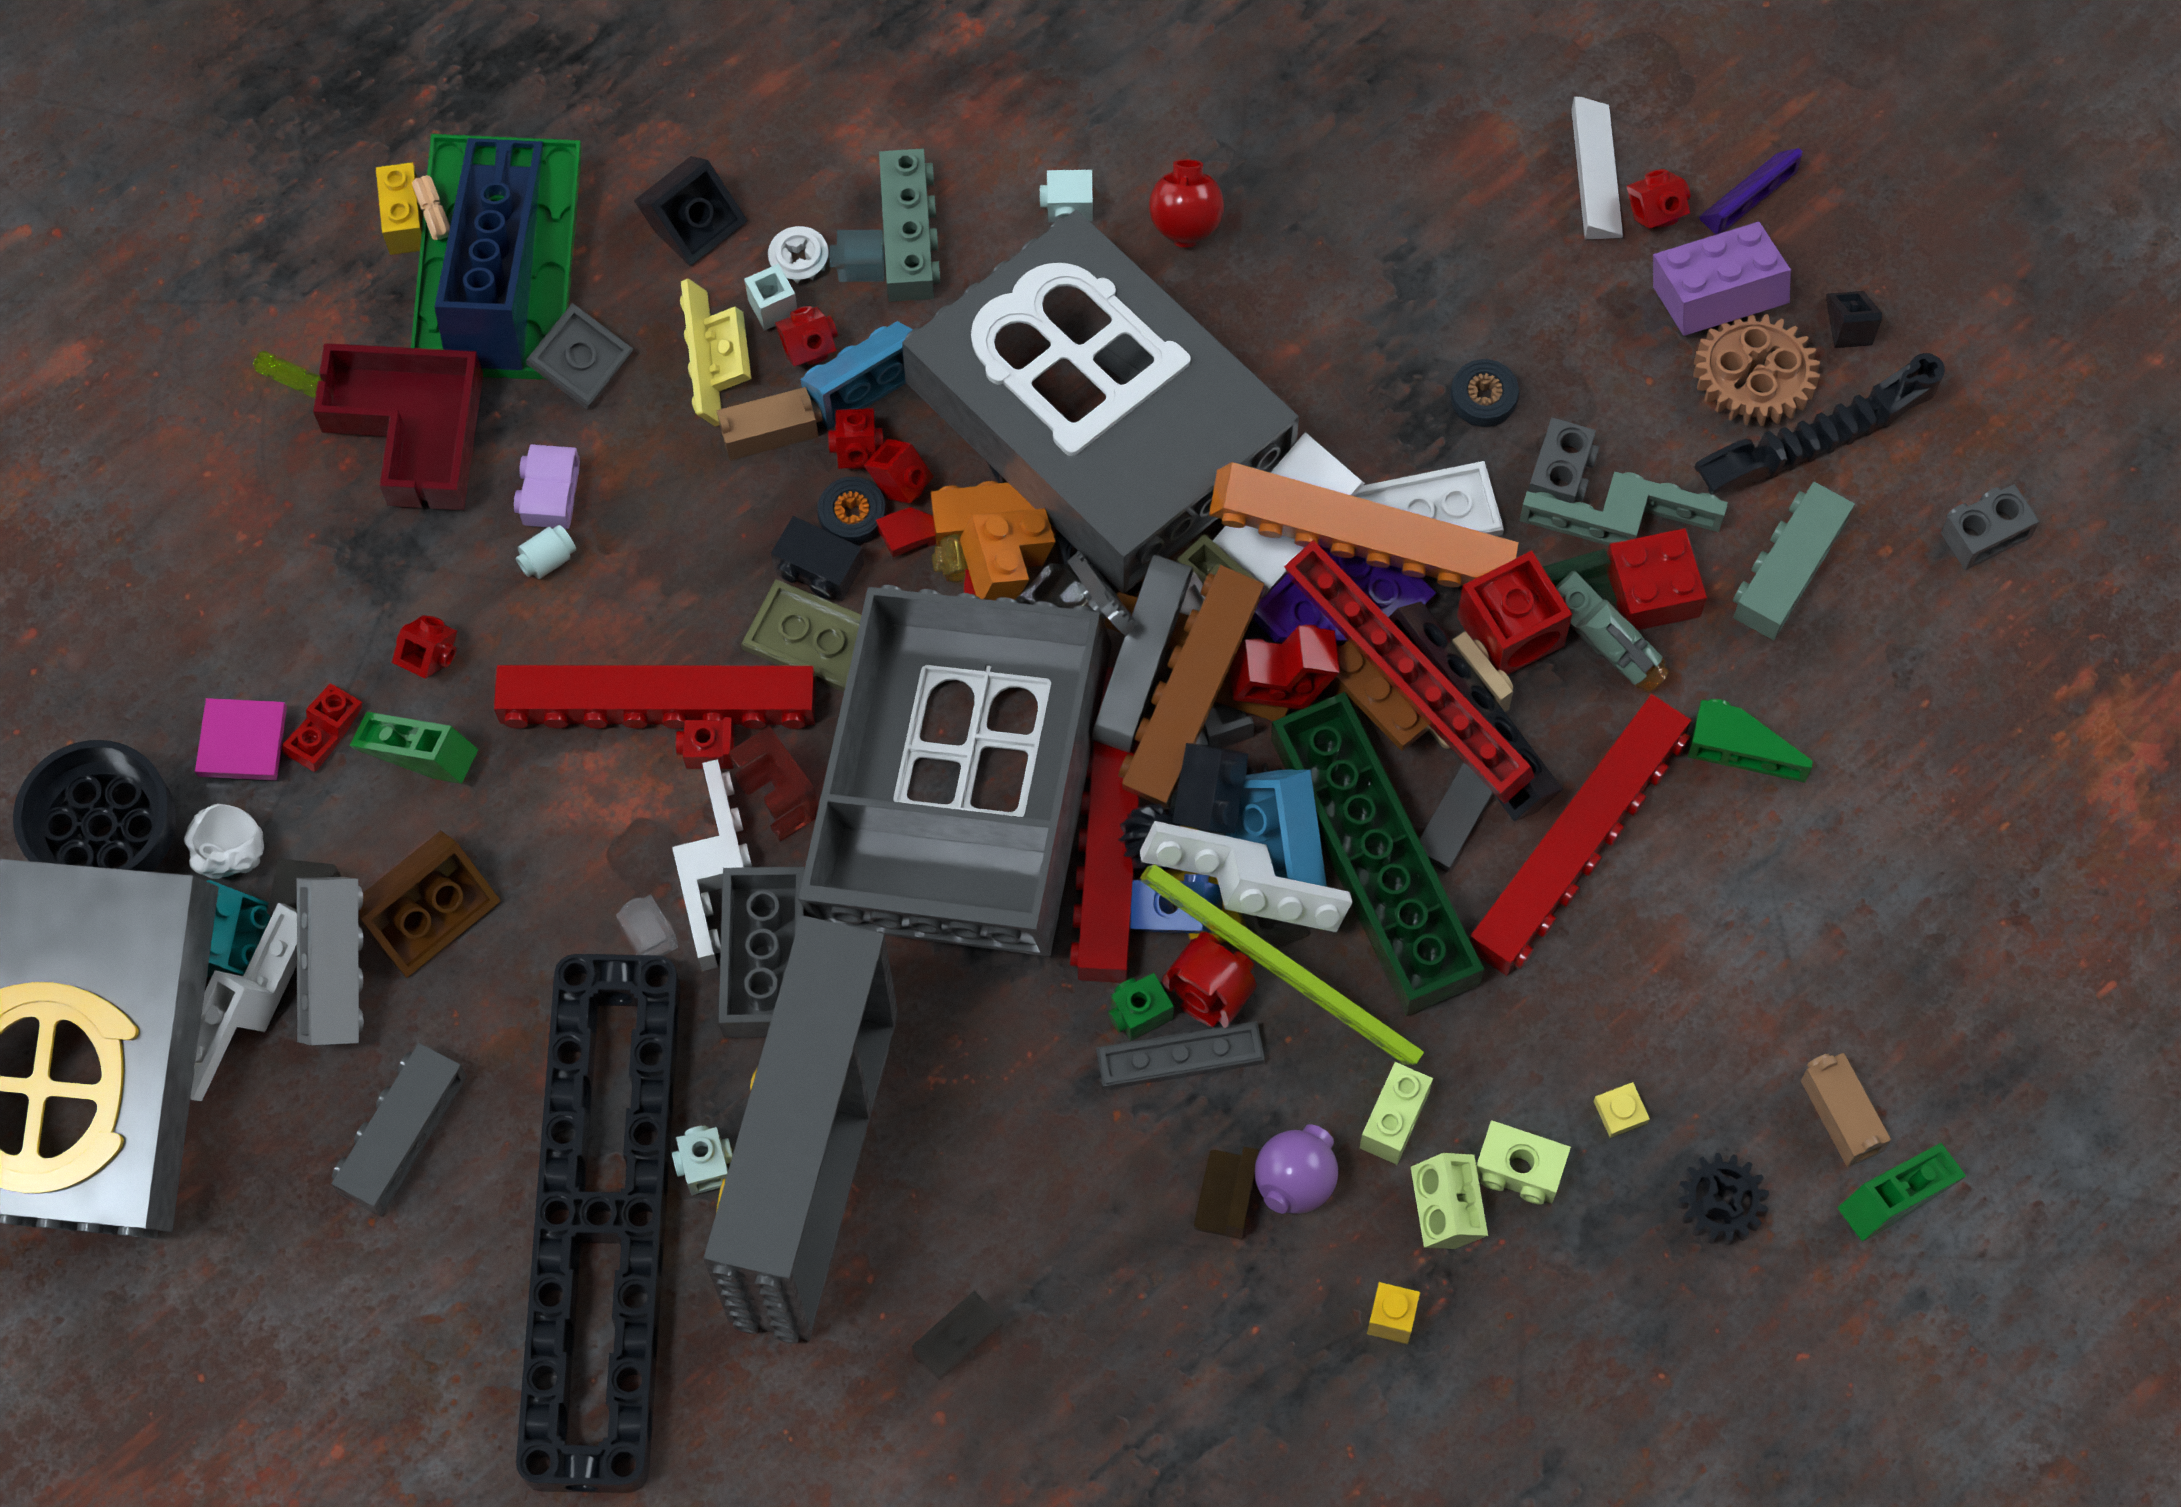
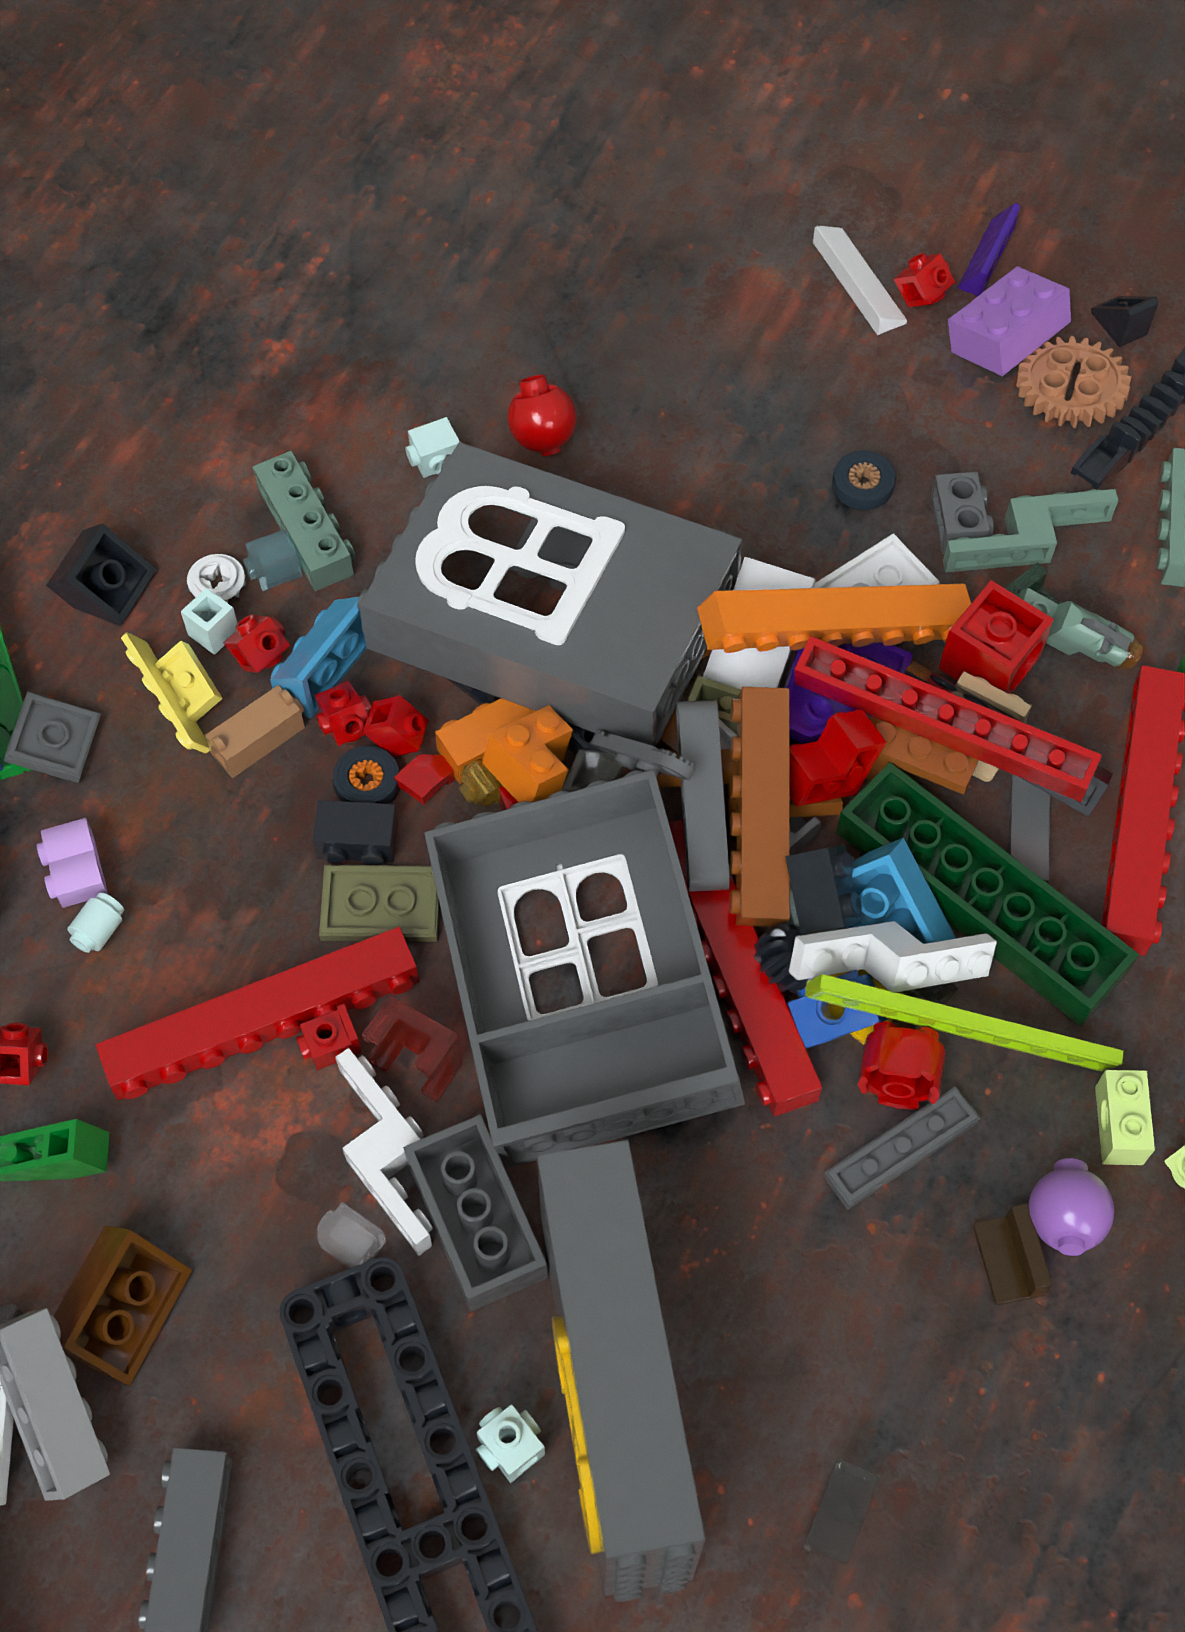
camera: 25 degrees left, 5 degrees down
green brick [1108,973,1174,1042] -> none
red brick [1604,528,1707,630] -> none

